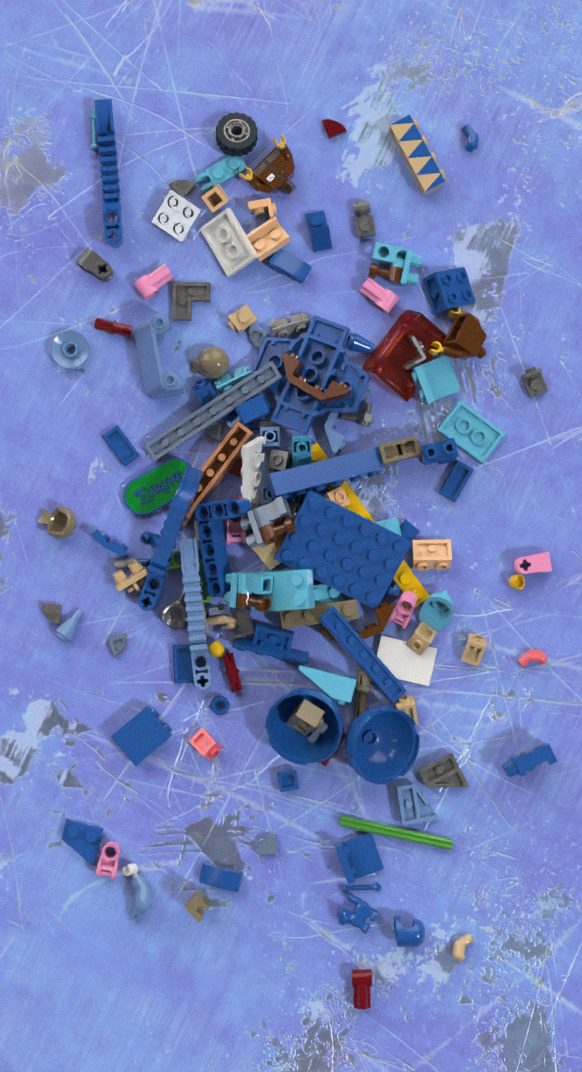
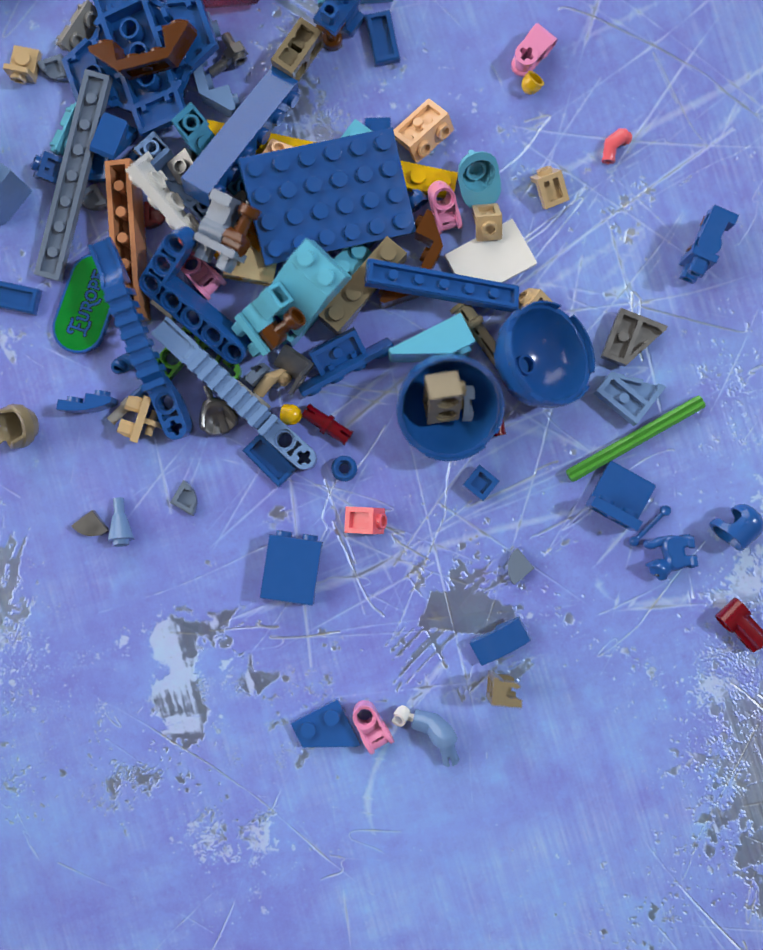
camera: 40 degrees left, 0 degrees up
dark tan hat [190,346,229,379] -> none

